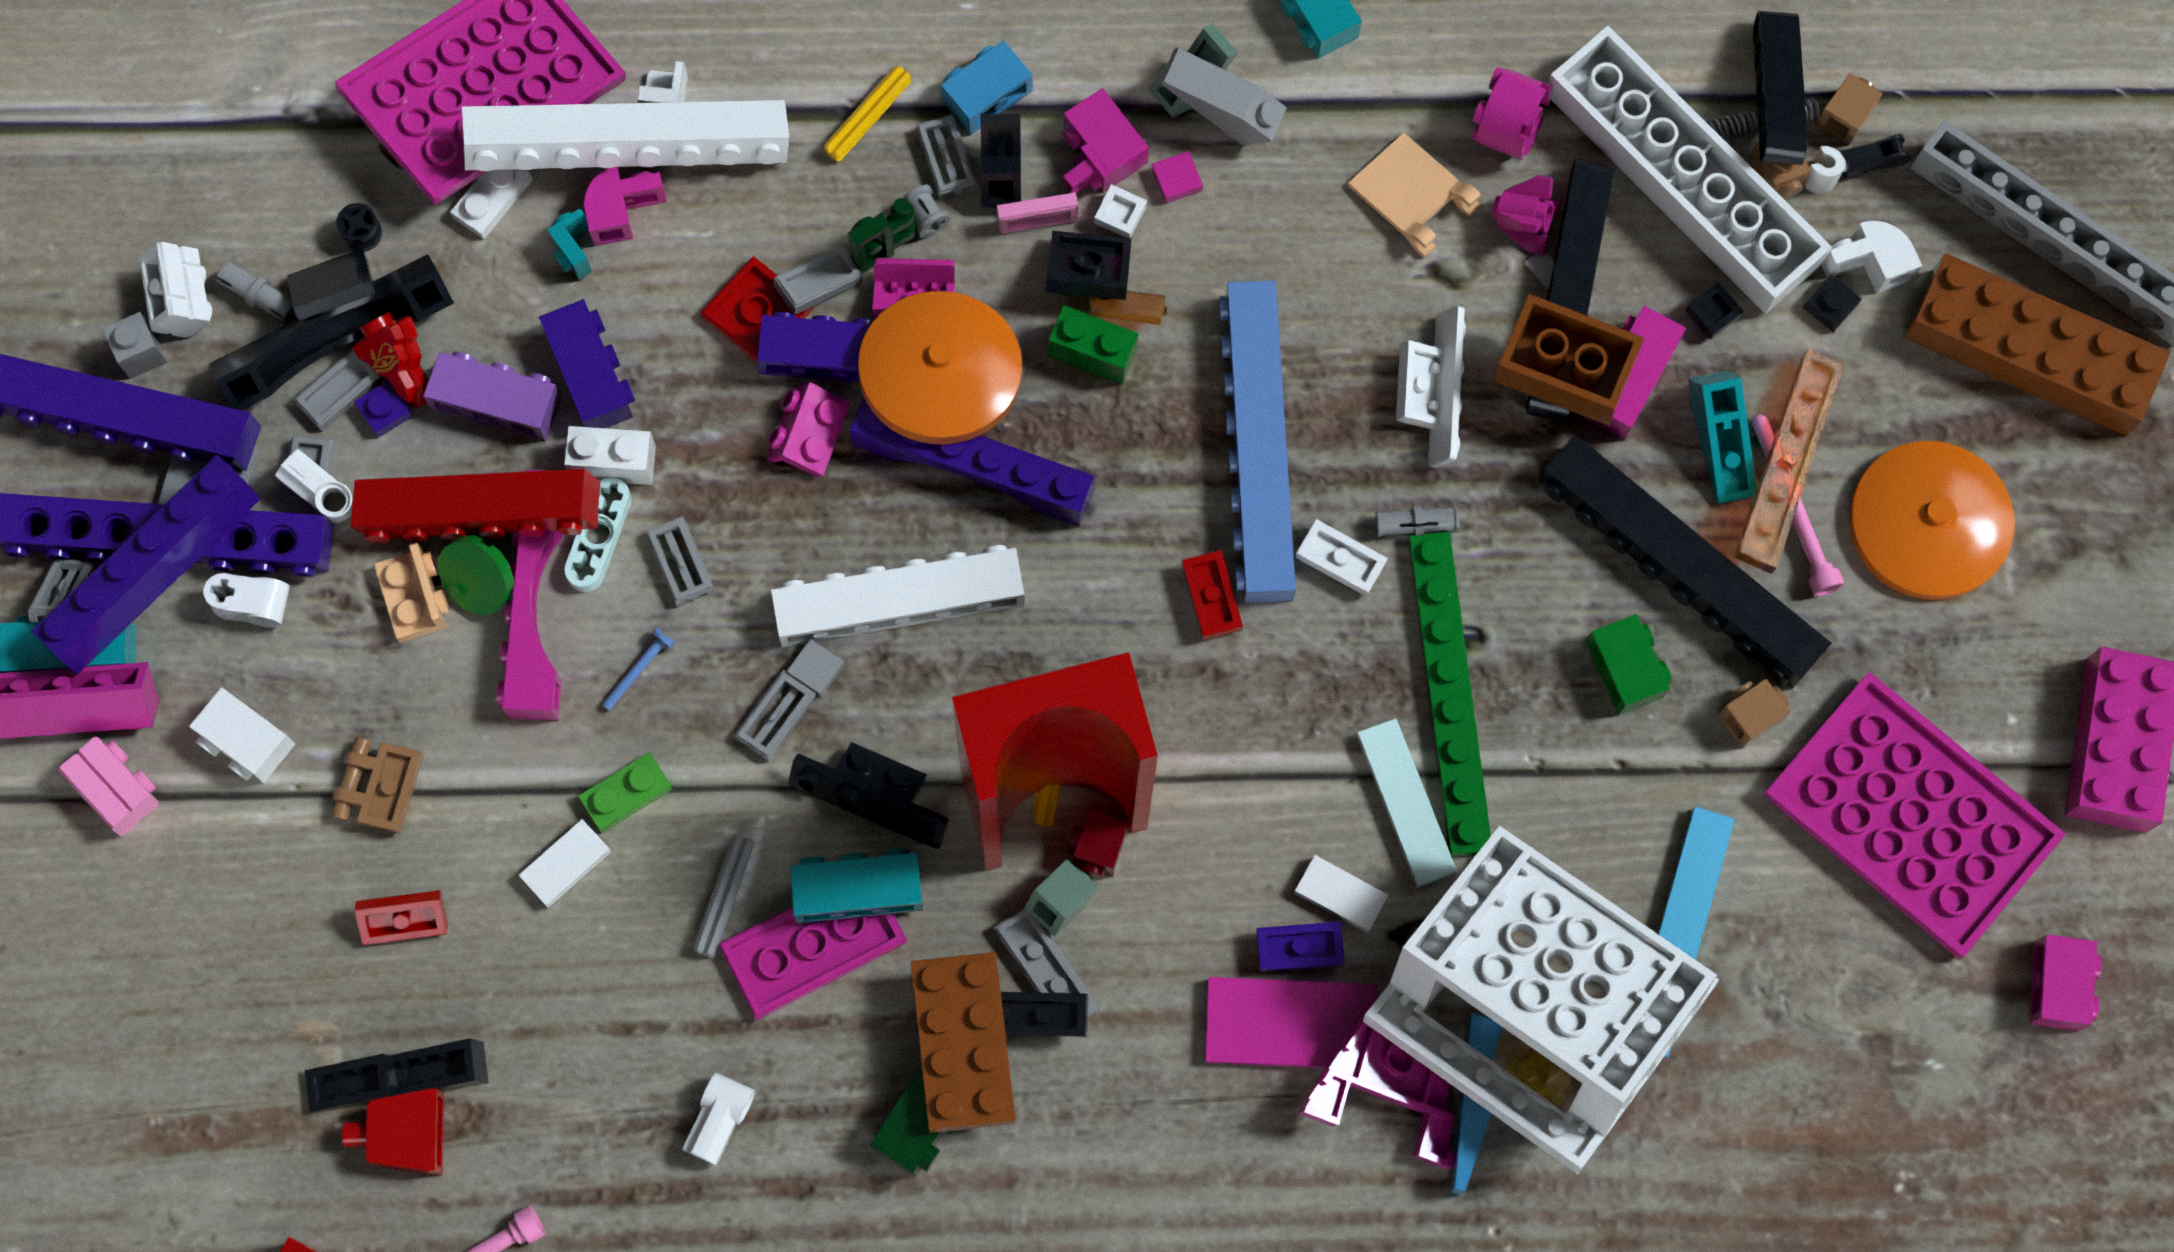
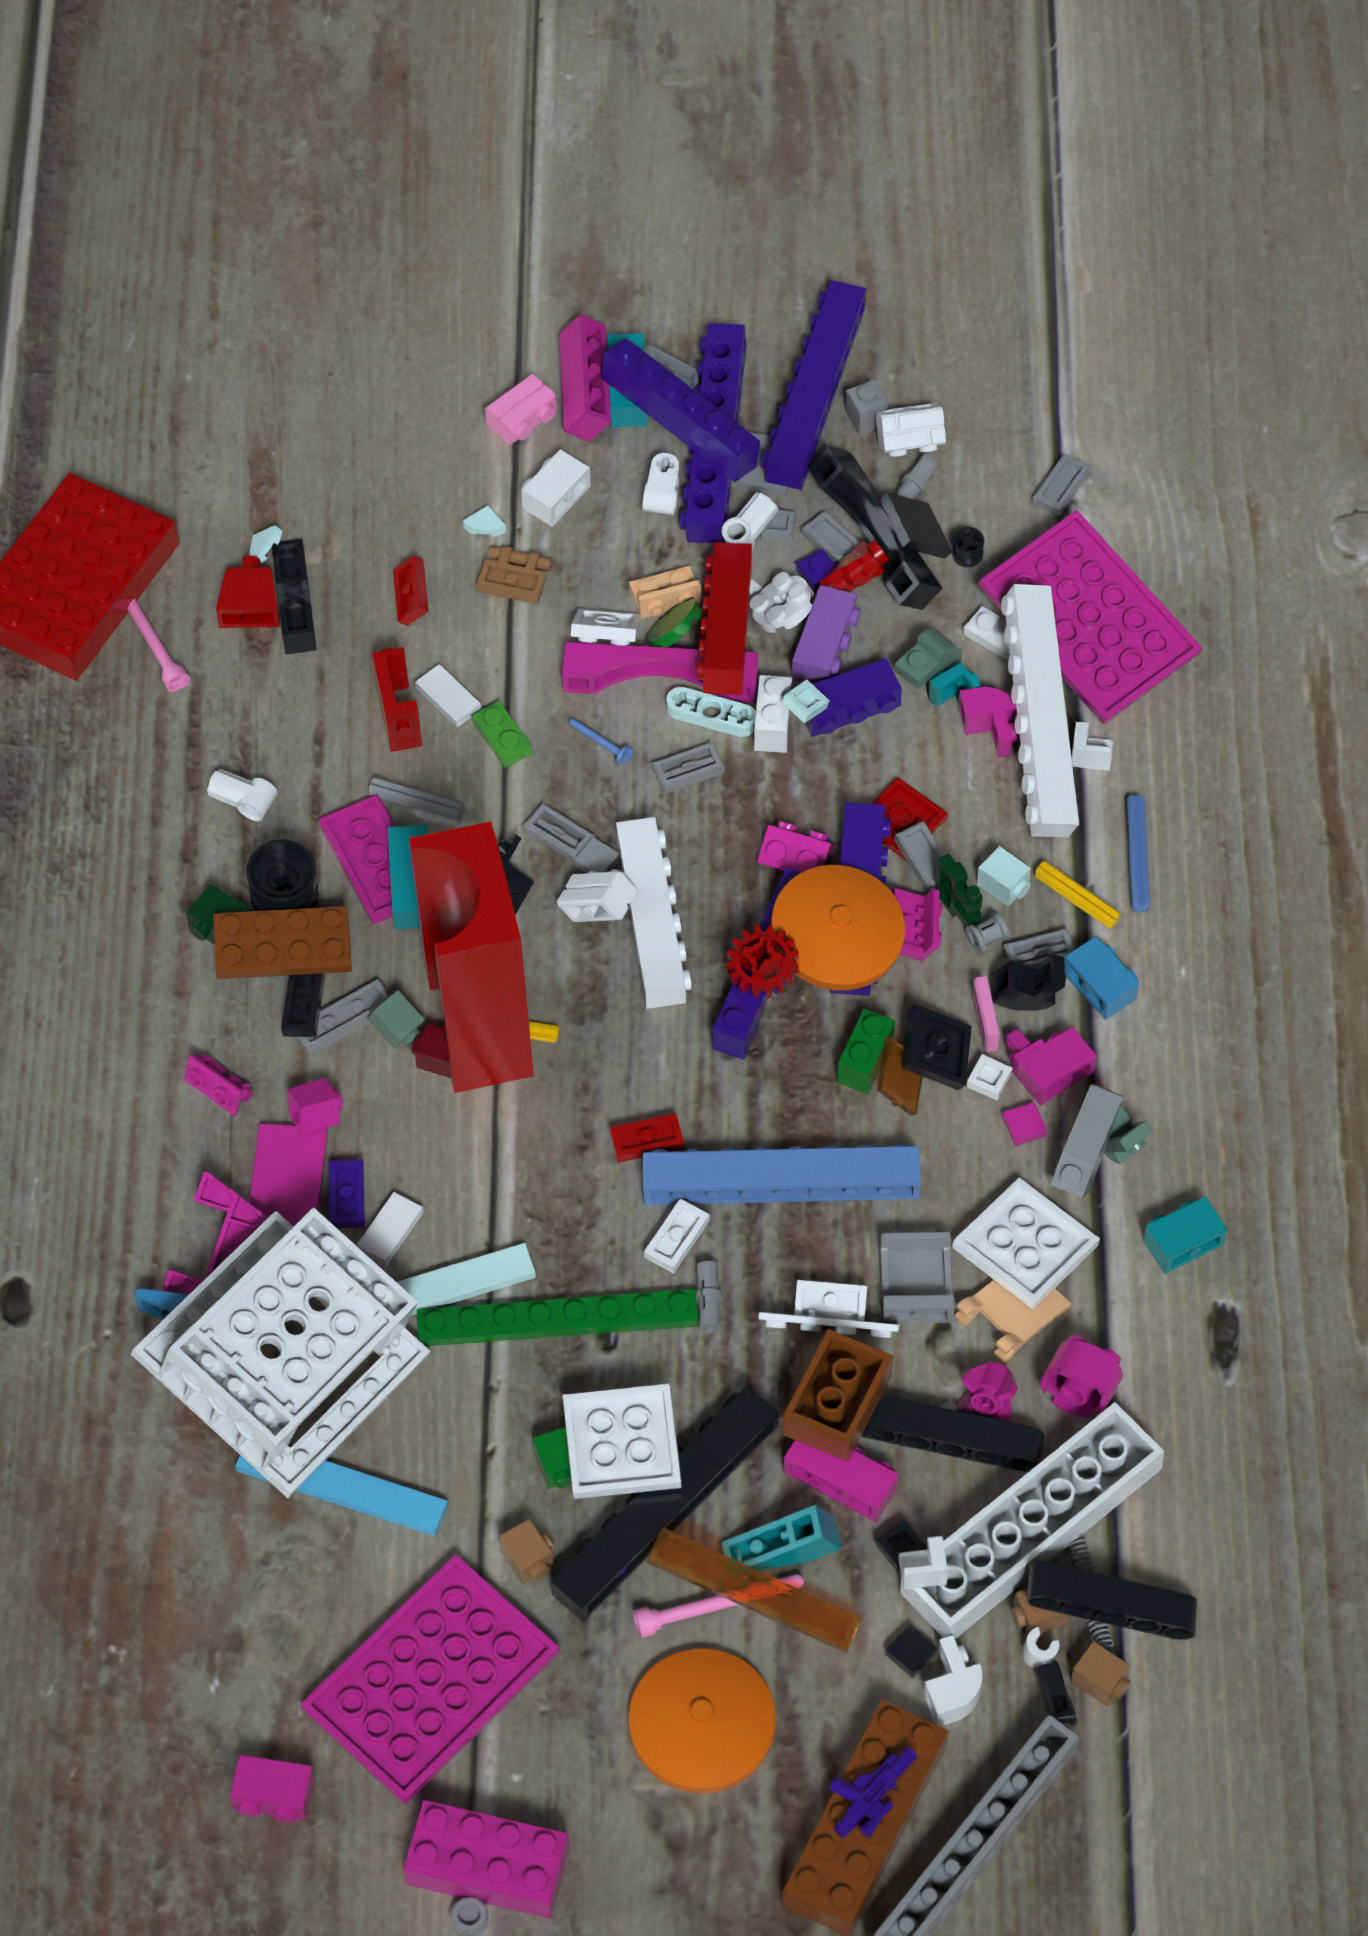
camera: 95 degrees right, 15 degrees down
none -> dark pink hinge [184,1054,253,1116]
none -> black wheel [246,839,319,911]
none -> light aqua tile [249,525,282,564]
none -> dark pink brick [288,1078,343,1135]
none -> red panel [372,647,422,752]
none -> light aqua tile [462,505,507,537]
none -> white brick [557,869,637,922]
none -> white plate [563,1384,681,1499]
none -> white plate [571,608,642,645]
none -> red gear [726,925,800,998]
none -> white plate [749,572,814,633]
none -> light aqua plate [782,680,830,723]
none -> dark purple piece [829,1747,918,1839]
none -> light grey panel [880,1229,955,1324]
none -> sand green brick [894,628,962,689]
none -> white panel [899,1536,948,1590]
none -> white plate [952,1177,1100,1310]
none -> light aqua brick [977,846,1031,906]
none -> light grey tile [1032,454,1091,516]
none -> medium blue axle [1127,795,1150,912]

